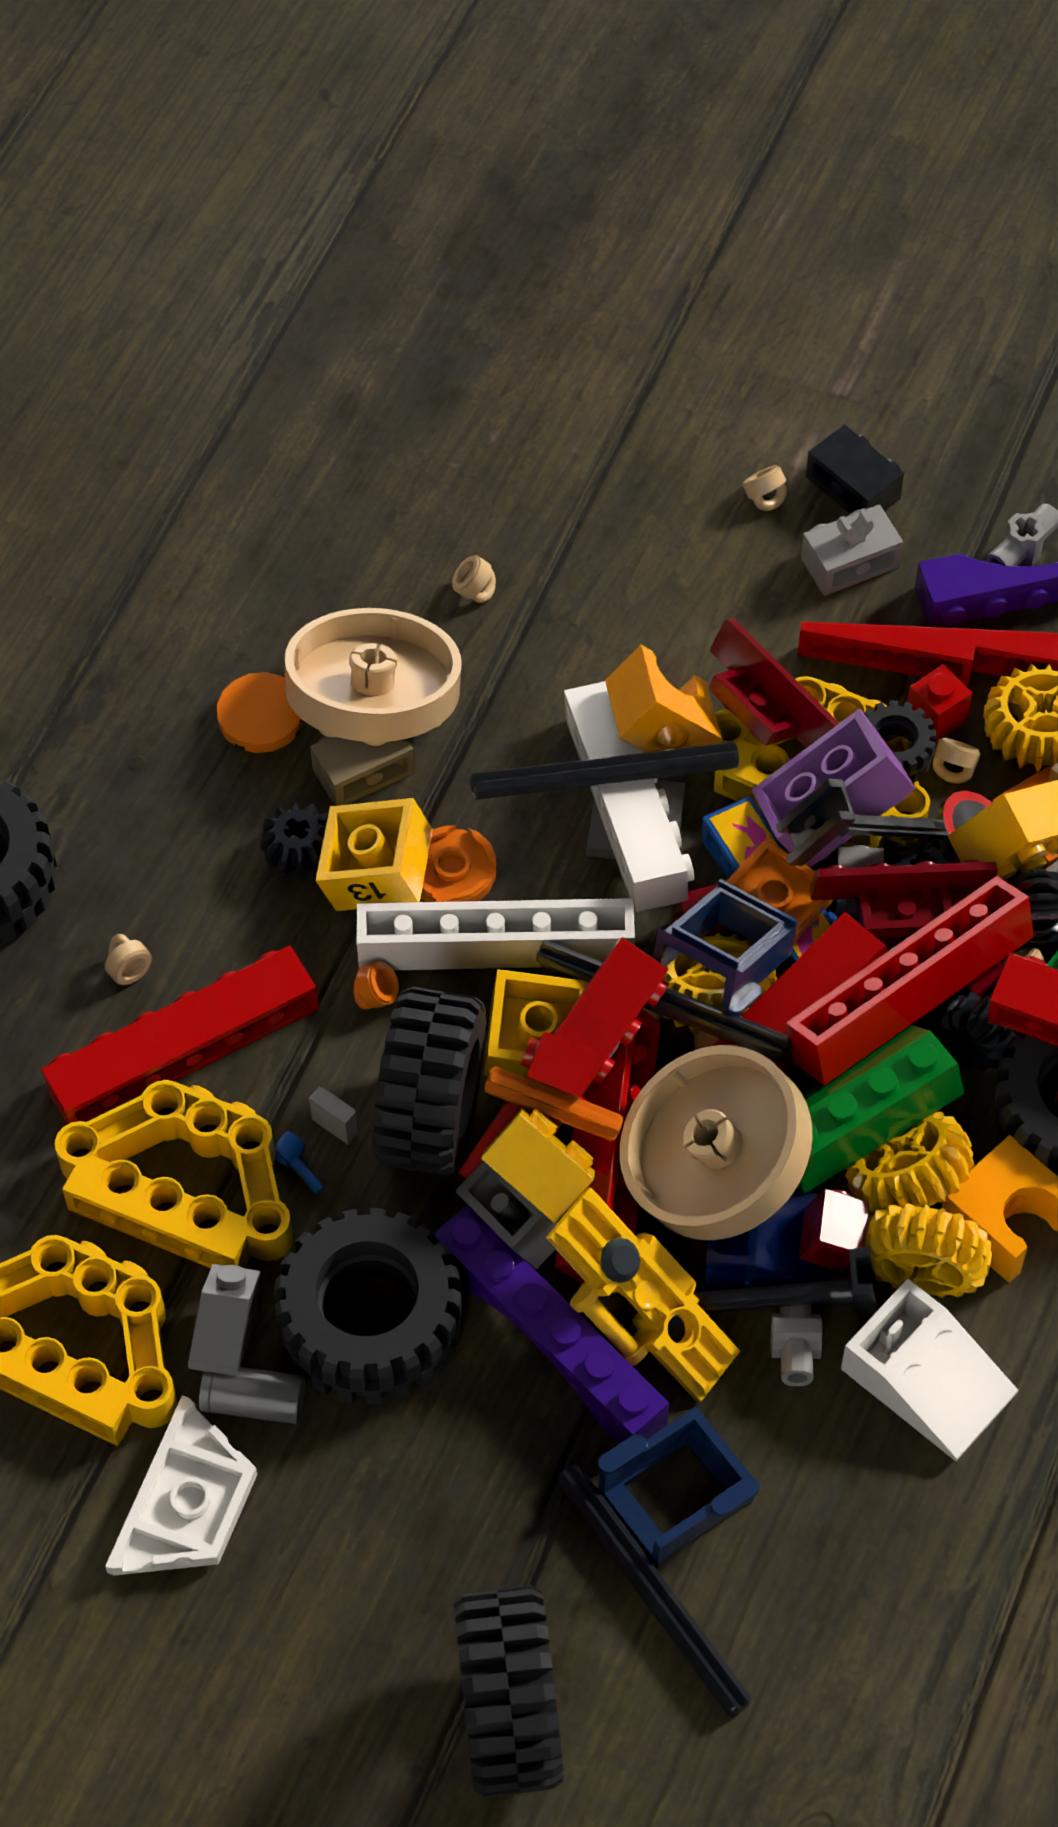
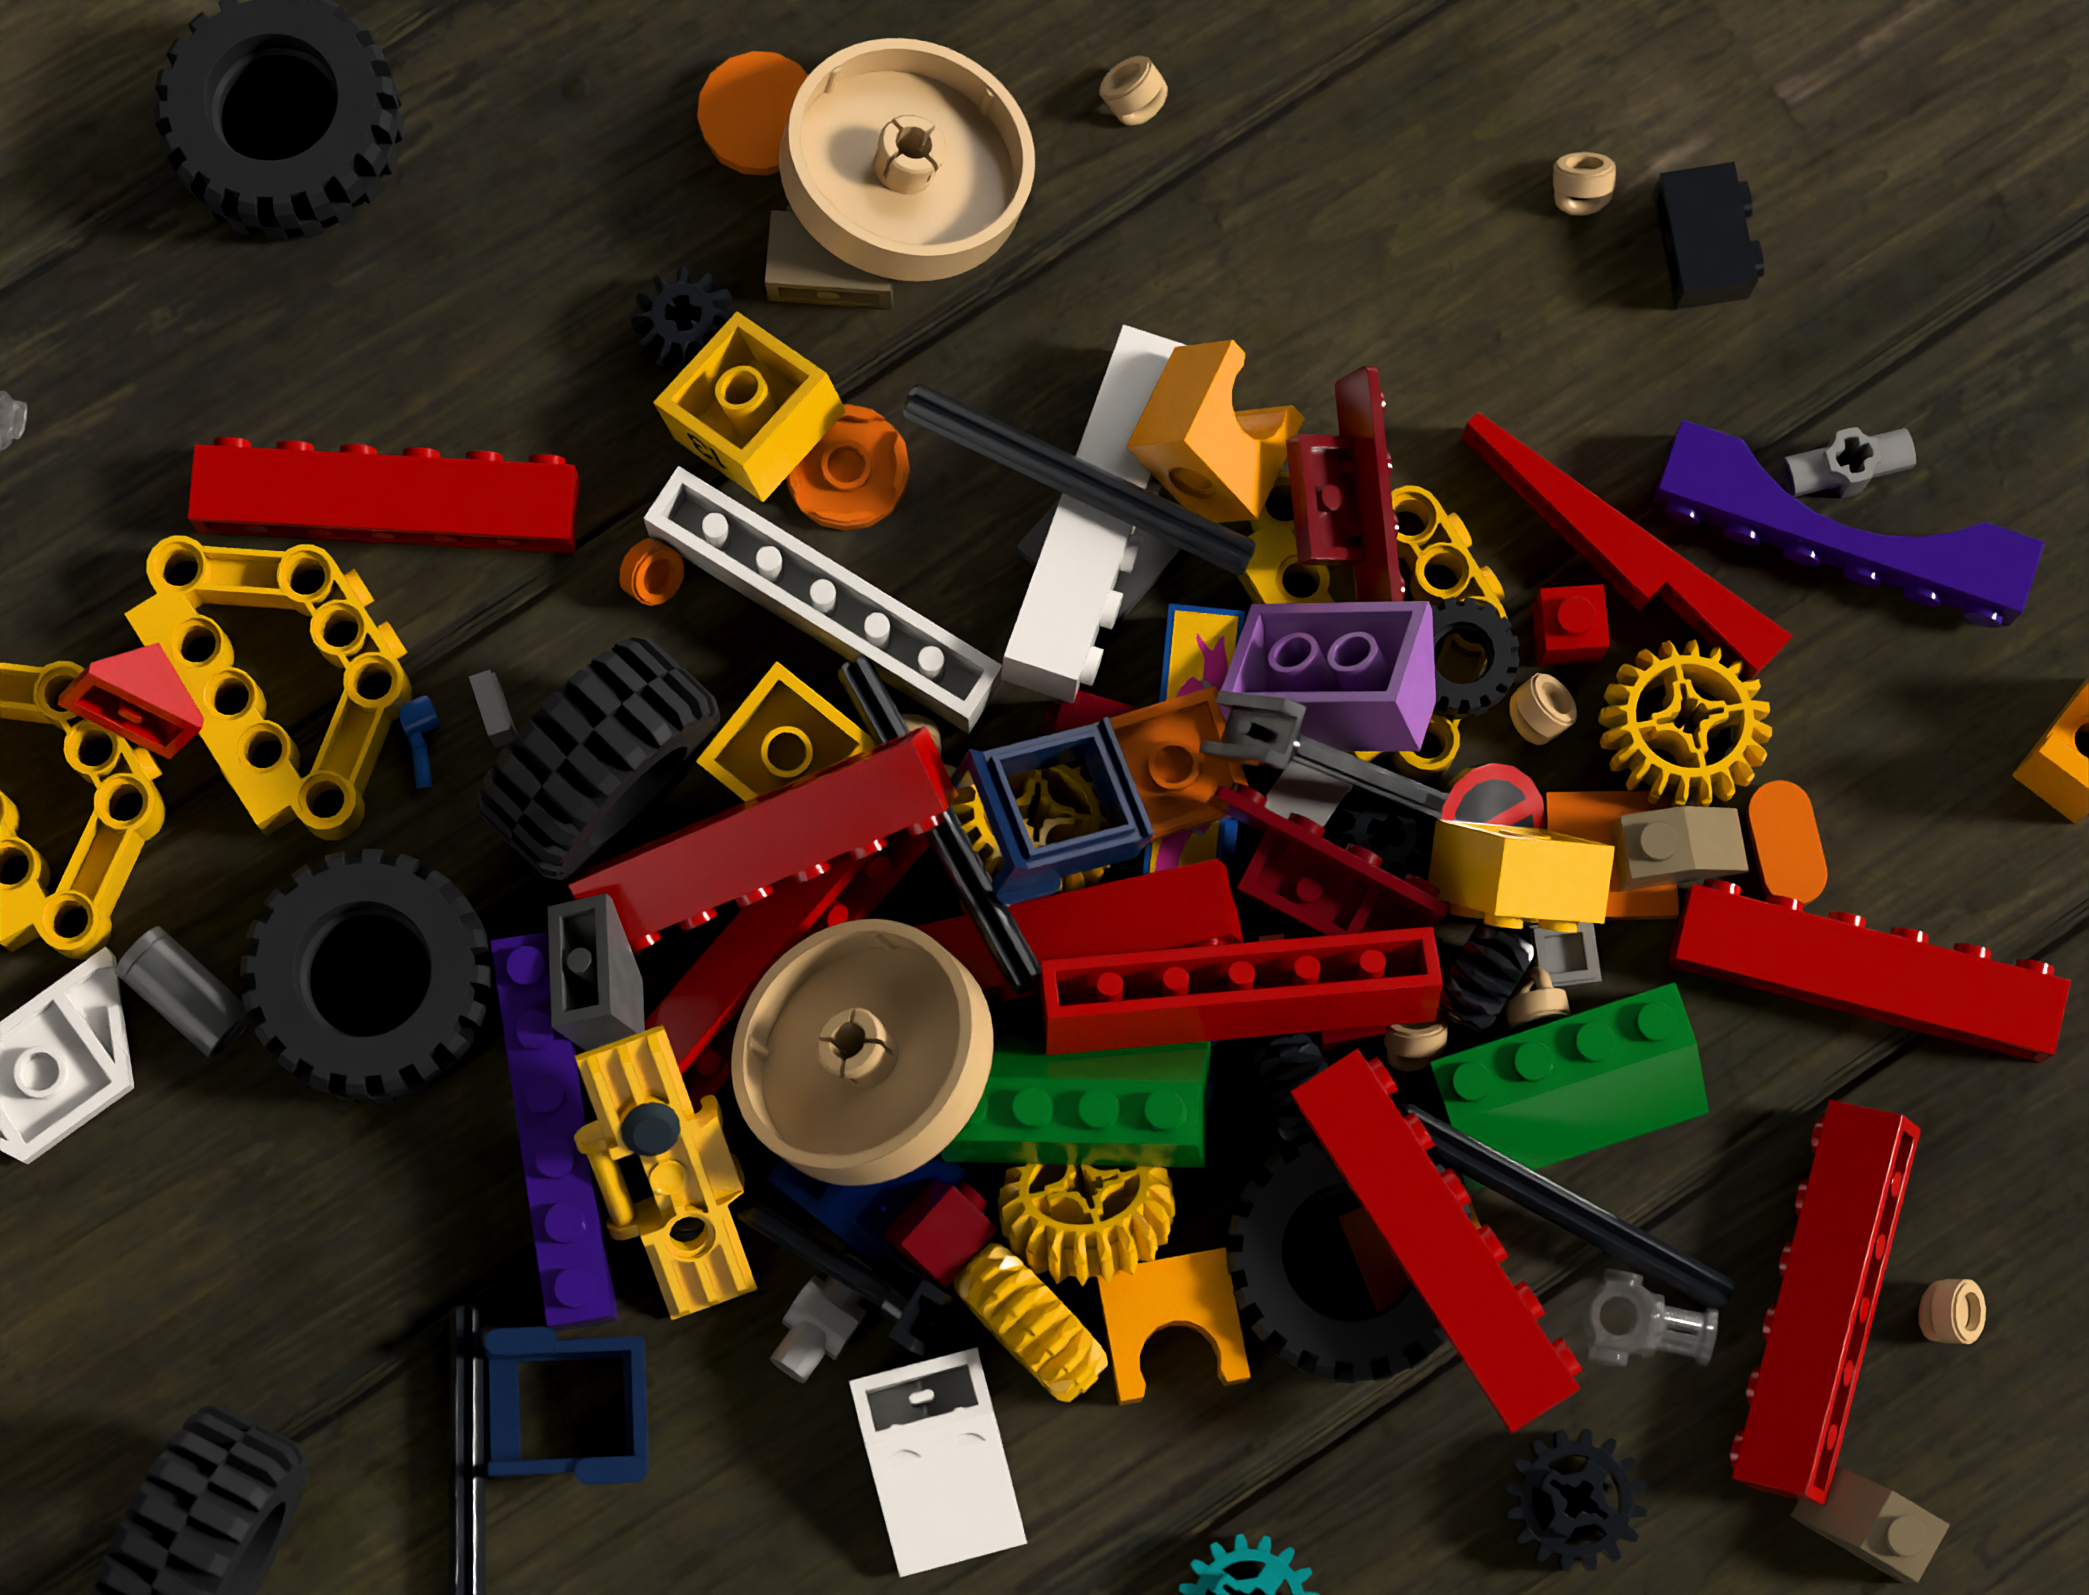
camera: 30 degrees right, 20 degrees up
tan tile [105,934,152,985] -> none
dark grey slope [188,1264,260,1376] -> none
yellow brick [481,1107,595,1223] -> none
orange axle [484,1066,623,1141] -> none
red brick [520,1031,599,1098] -> none
light grey brick [801,504,904,596] -> none
none -> red slope [57,642,204,760]

